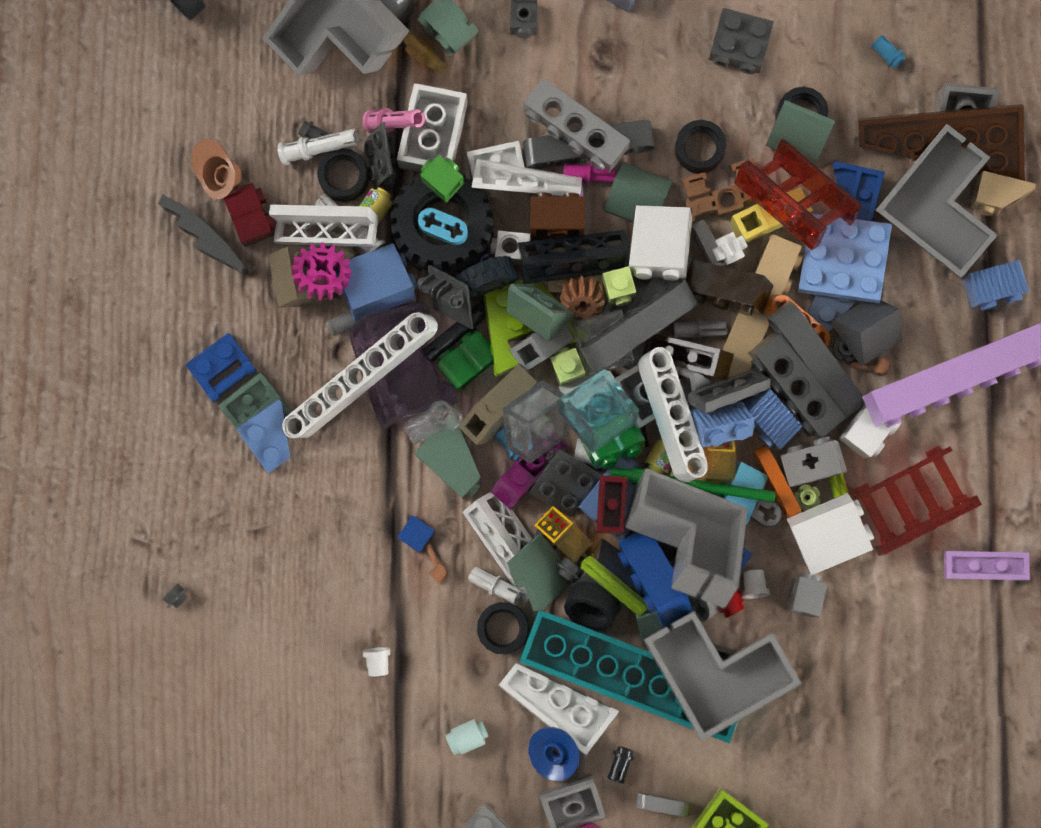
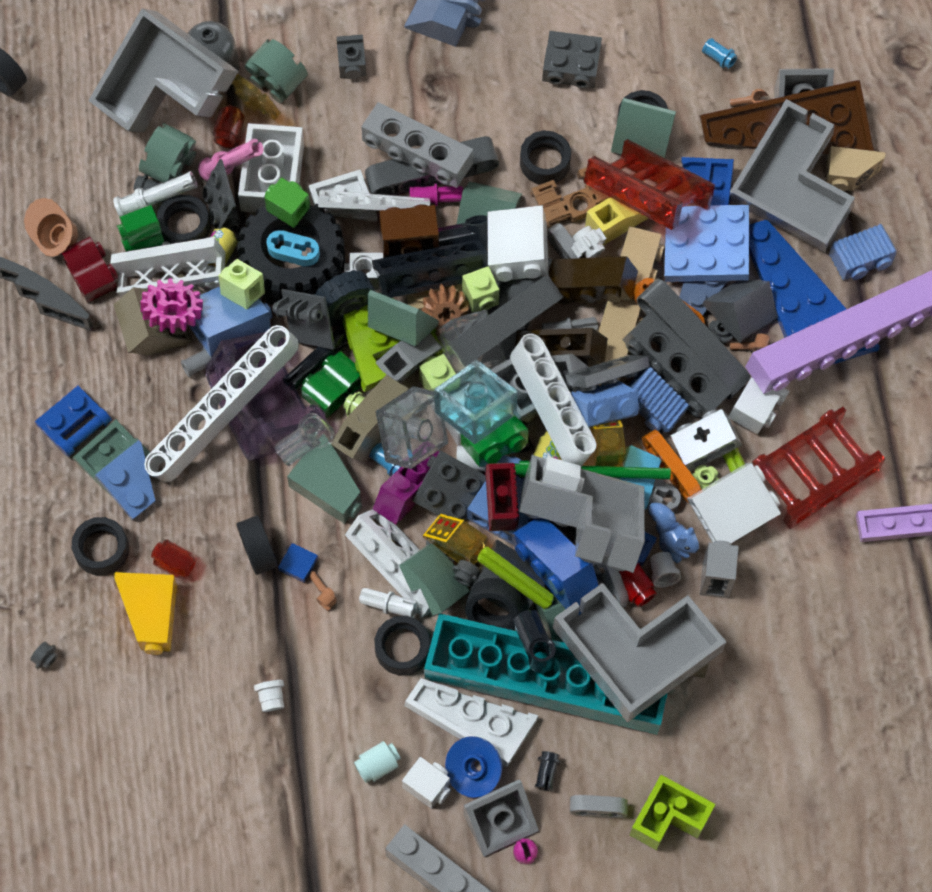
camera: 15 degrees left, 15 degrees down
none -> black tyre [71,517,129,576]
none -> yellow slope [114,572,177,655]
none -> green brick [117,205,164,252]
none -> sand green brick [139,123,197,183]
none -> clear red brick [151,539,197,579]
none -> clear red brick [212,106,245,148]
none -> yellowish green brick [218,259,265,310]
none -> black tyre [236,515,277,575]
none -> yellowish green plate [343,392,365,417]
none -> white brick [402,757,451,809]
none -> black piece [438,215,488,249]
none -> black piece [512,610,556,674]
none -> white brick [539,456,585,493]
none -> medium blue animal [648,502,699,563]
none -> nougat hand [730,89,769,106]
none -> blue wing [749,220,880,369]

